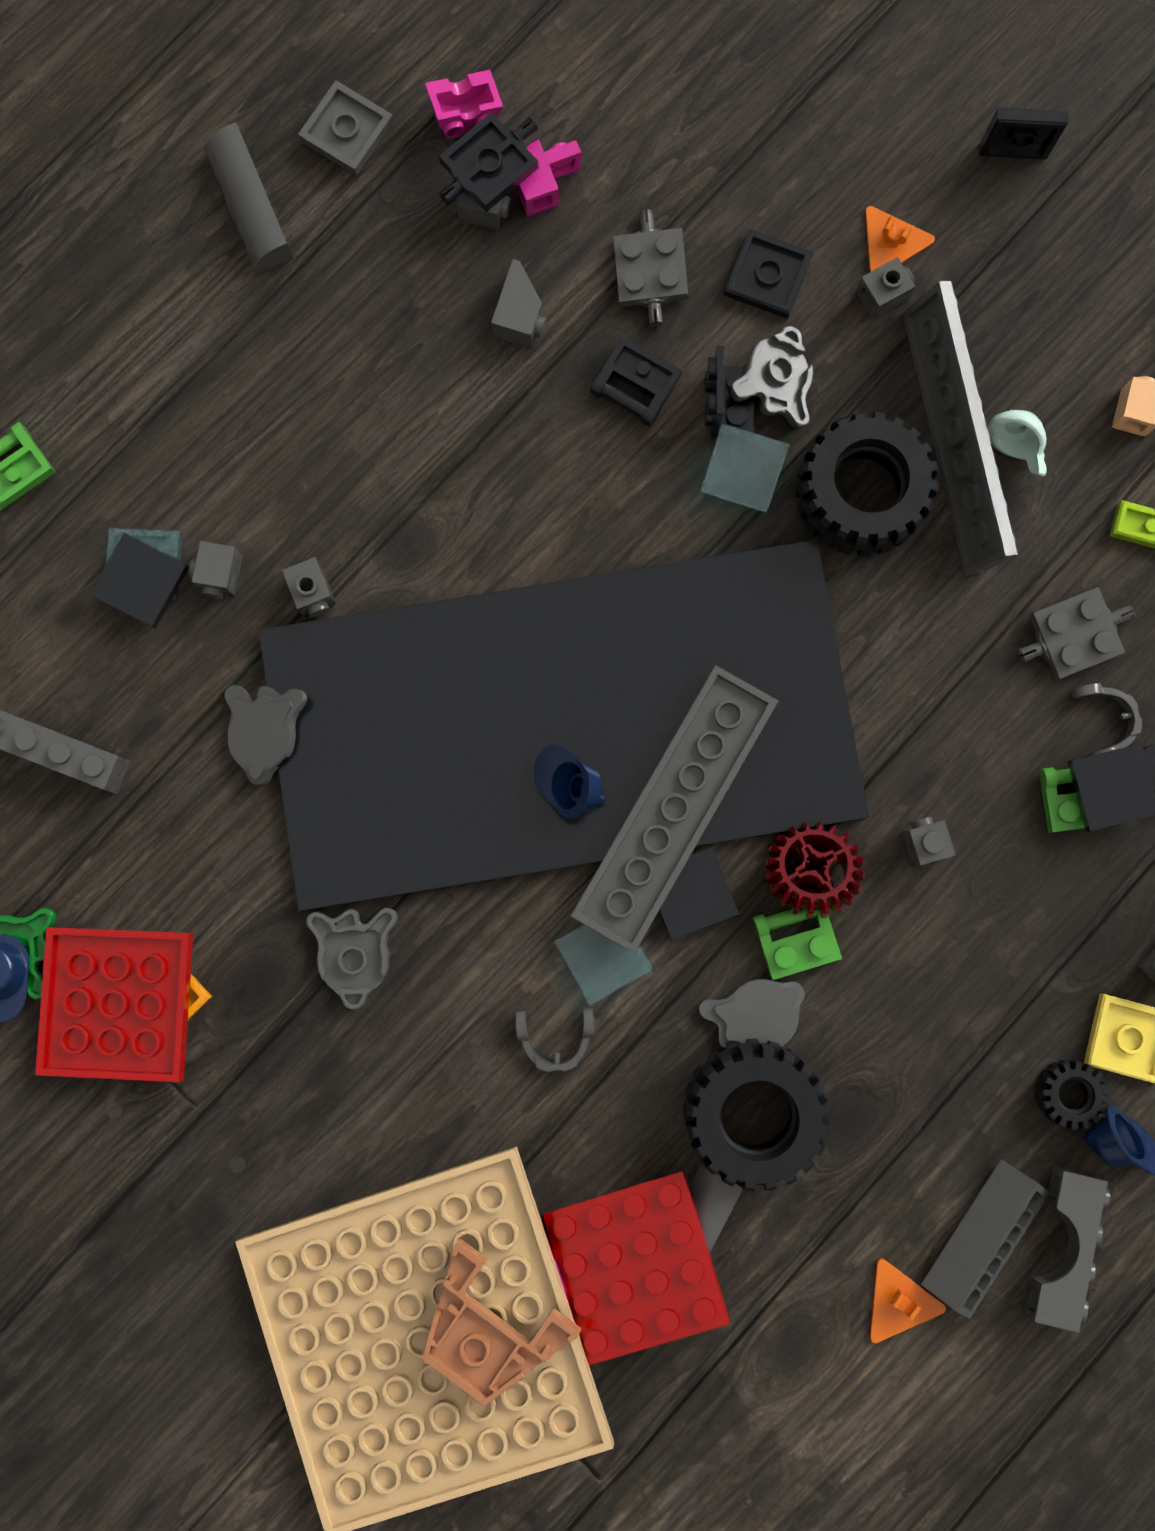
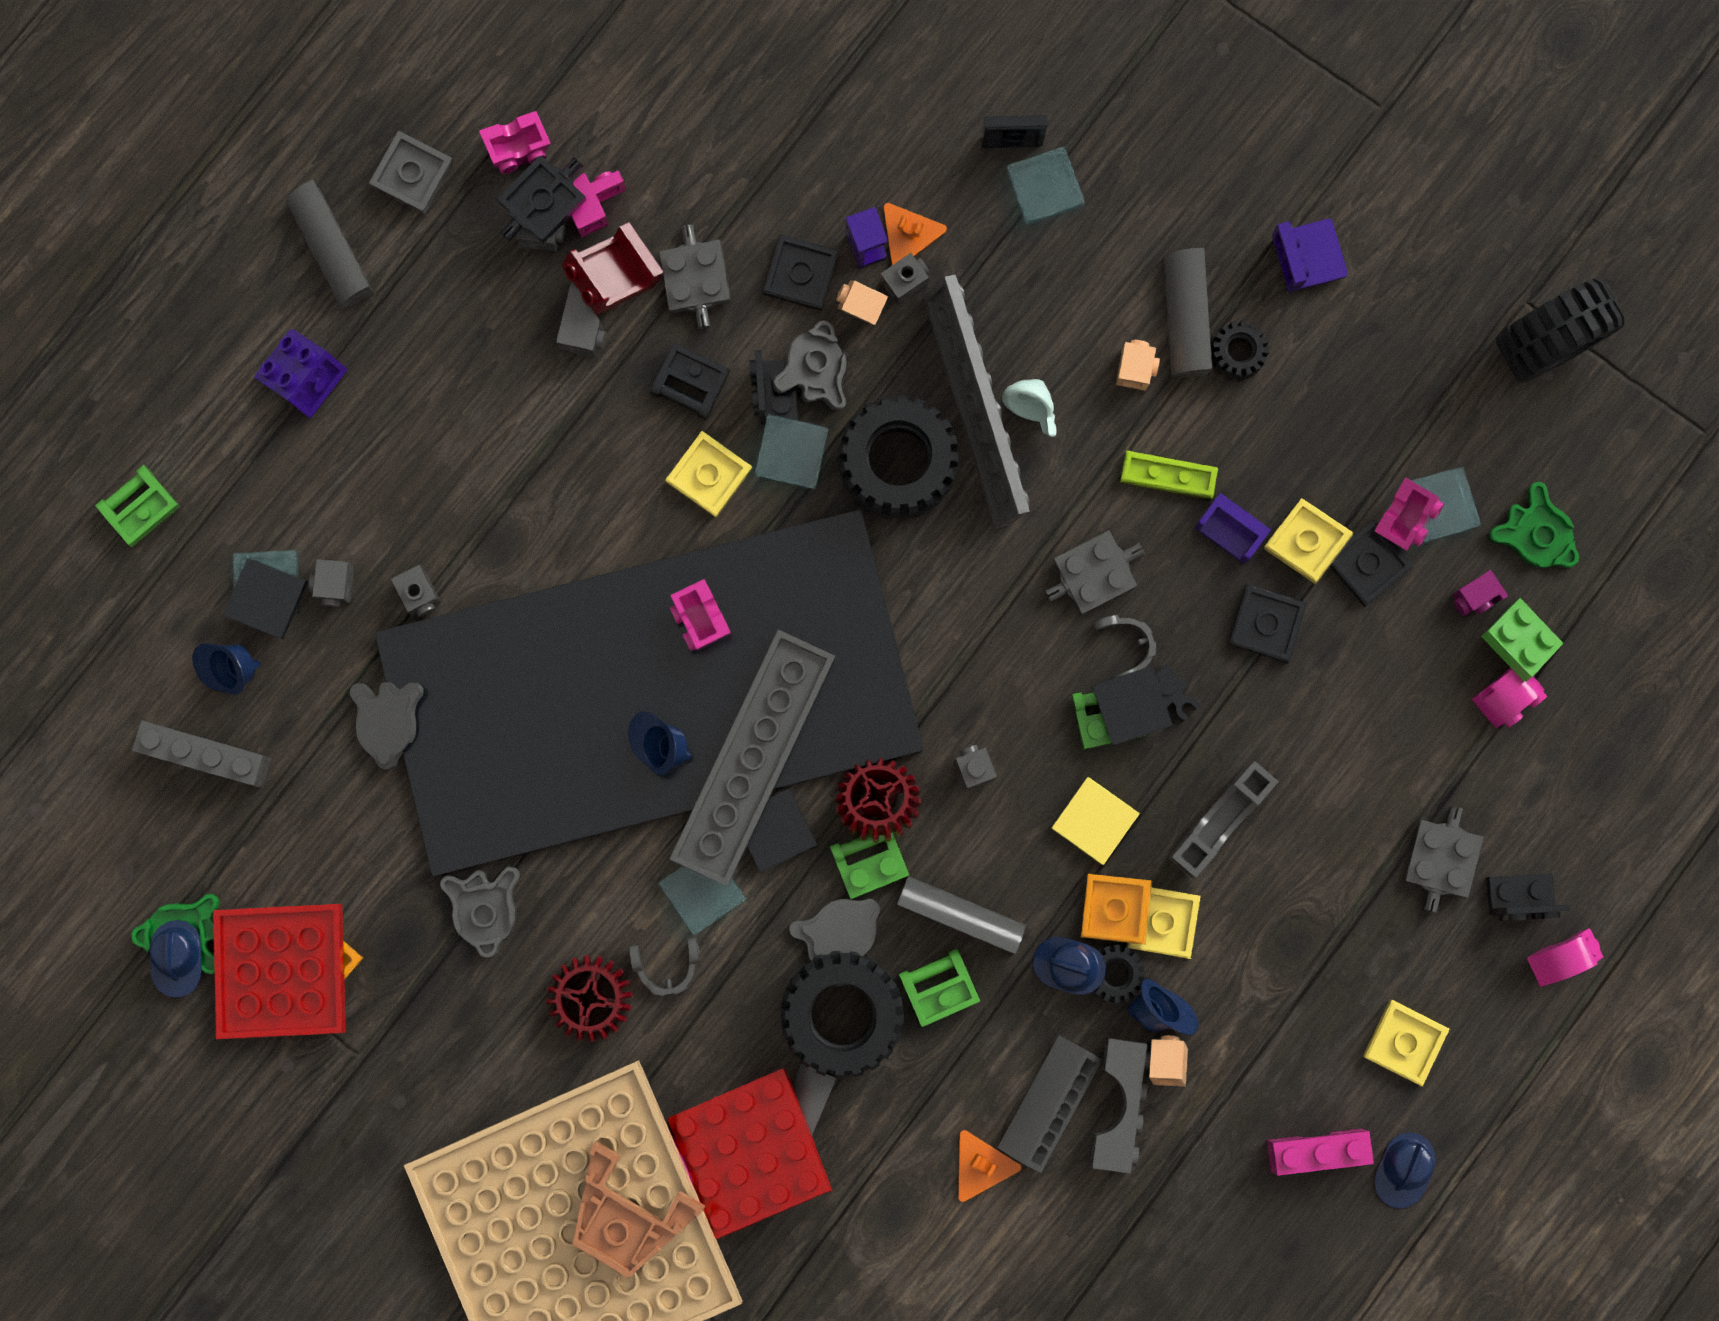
camera: 10 degrees left, 0 degrees up
none -> dark blue piece [192,643,260,695]
none -> dark purple bracket [254,329,348,418]
none -> dark red gear [546,955,633,1042]
none -> dark red panel [562,222,664,315]
none -> light yellow tile [665,431,753,518]
none -> dark pink cylinder [670,579,731,651]
none -> light nougat brick [836,280,888,325]
none -> dark purple panel [846,207,887,269]
none -> dark grey brick [896,876,1026,954]
none -> bright green plate [899,948,980,1027]
none -> clear light blue tile [1006,146,1085,225]
none -> dark blue piece [1033,937,1106,995]
none -> light yellow tile [1051,777,1140,865]
none -> light orange tile [1081,874,1152,945]
none -> light nougat brick [1149,1035,1188,1087]

